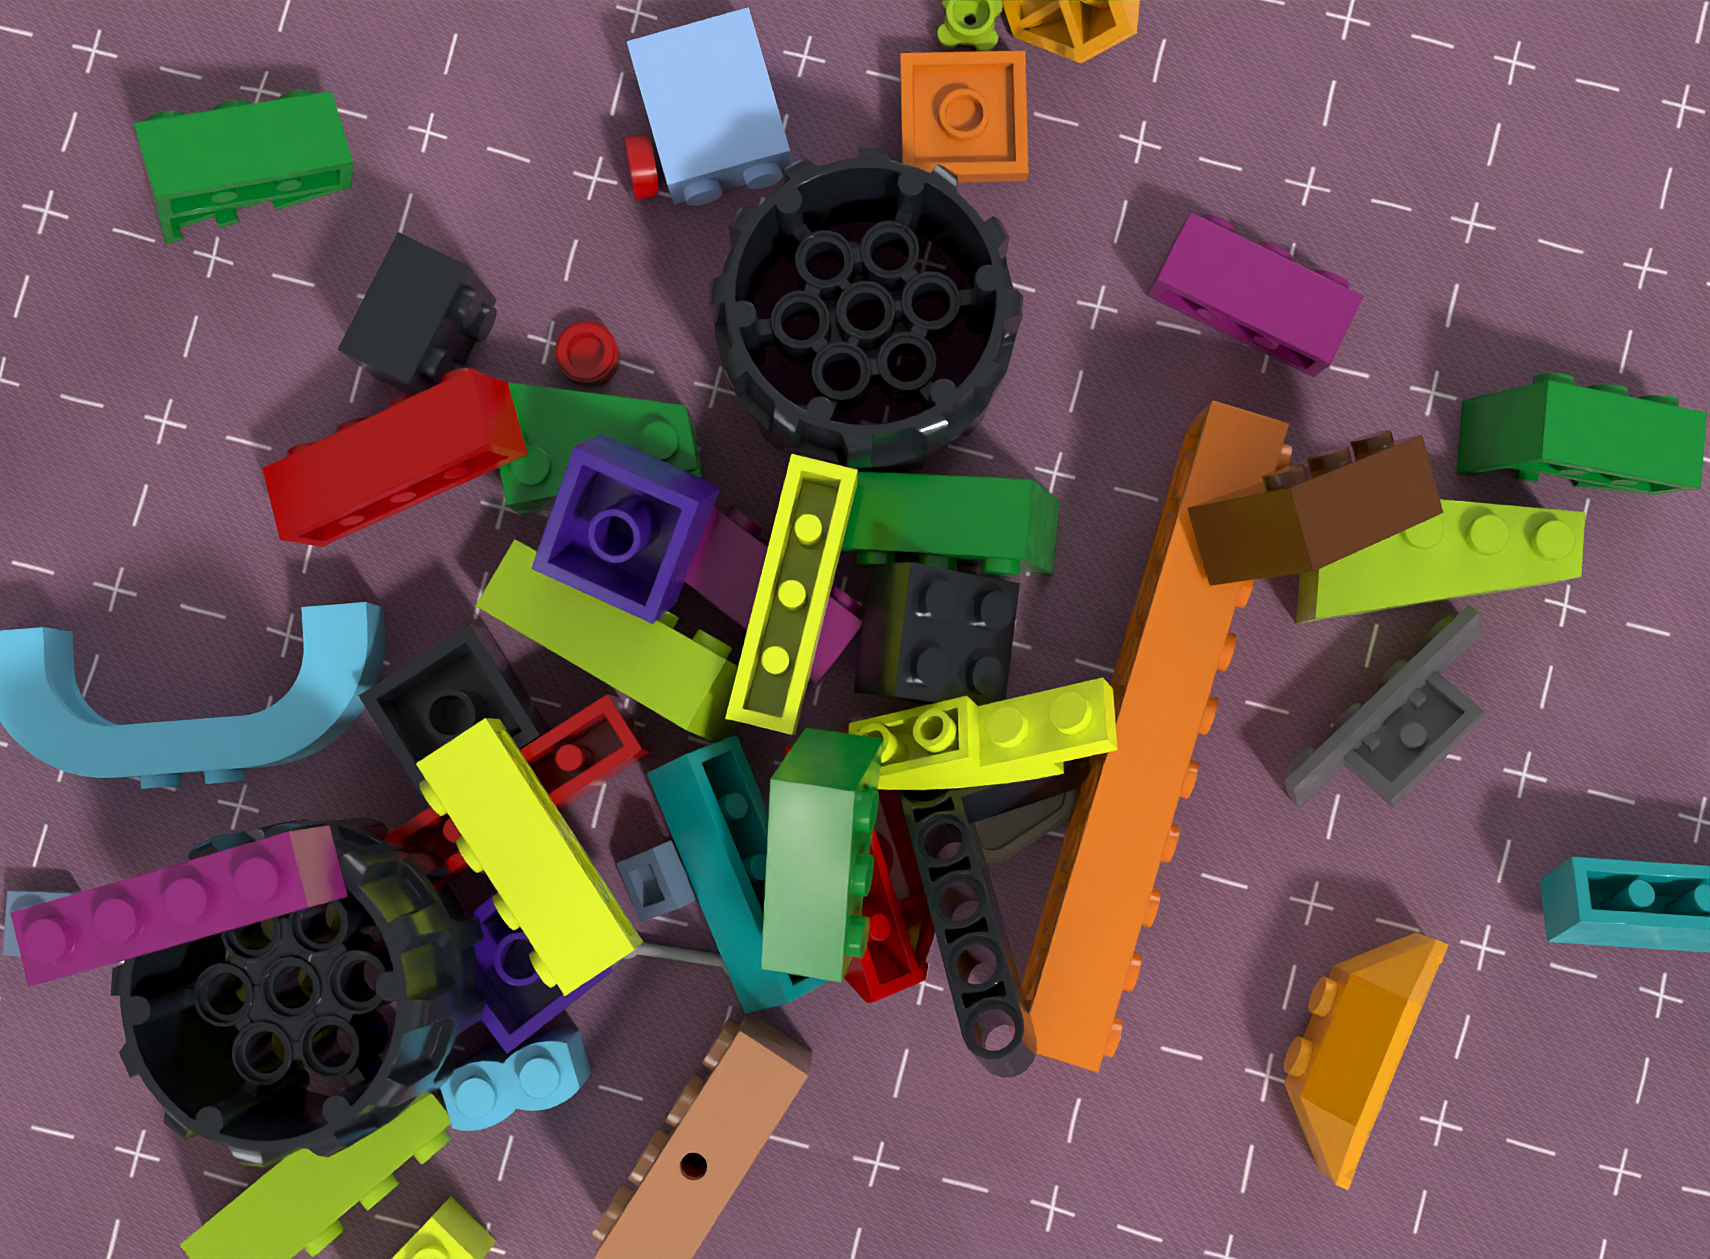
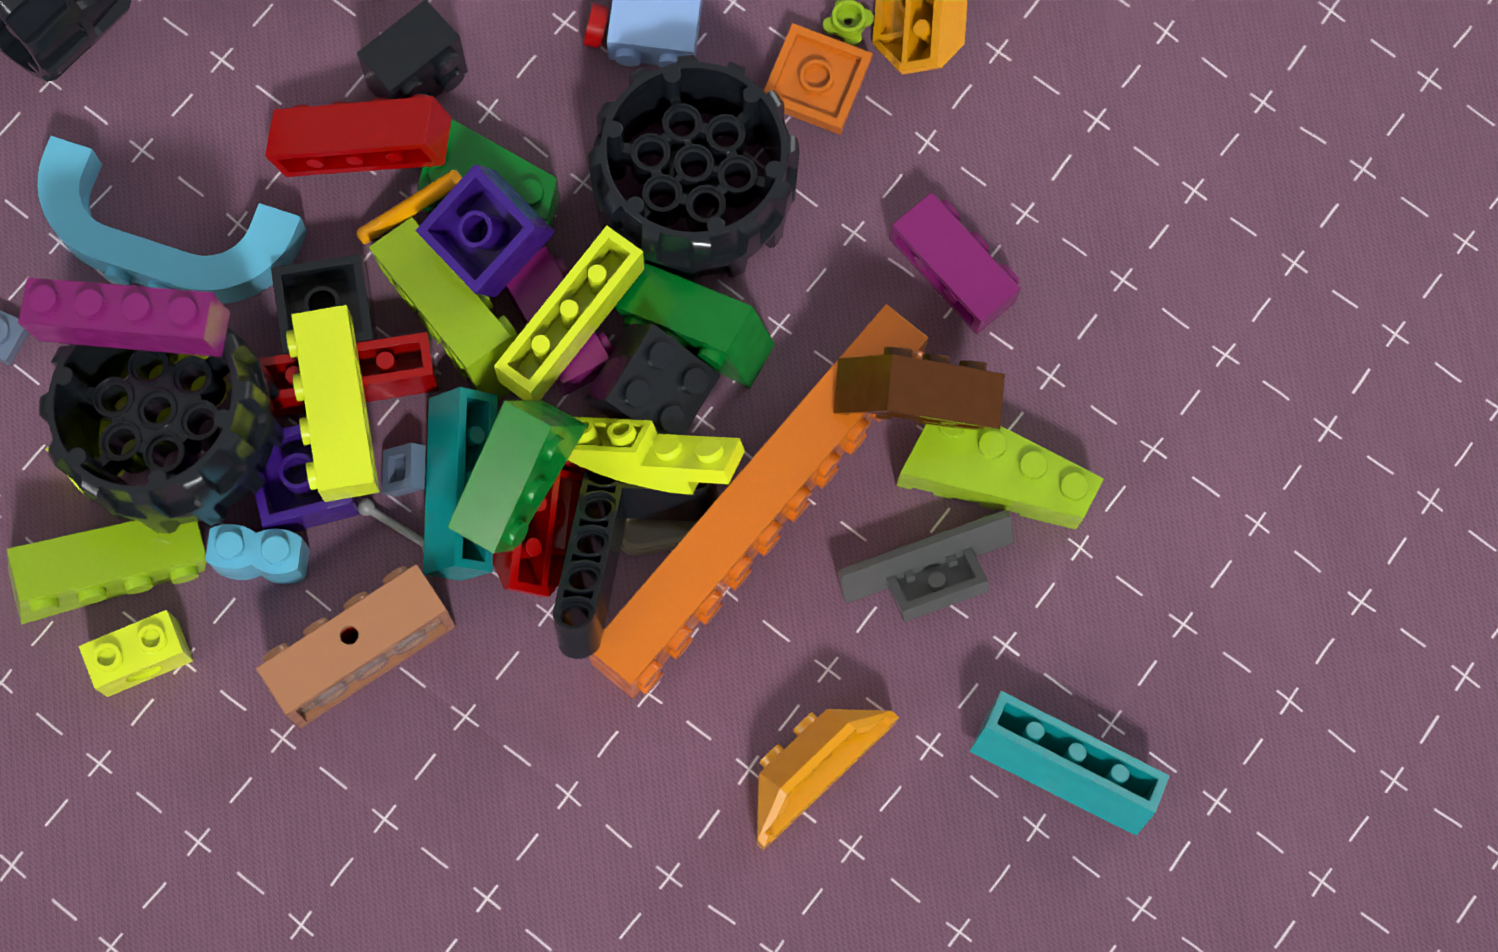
camera: 15 degrees right, 10 degrees down
red tile [555,321,620,387] -> none
green wedge [1456,373,1707,495] -> none
none -> light orange bar [356,170,462,244]

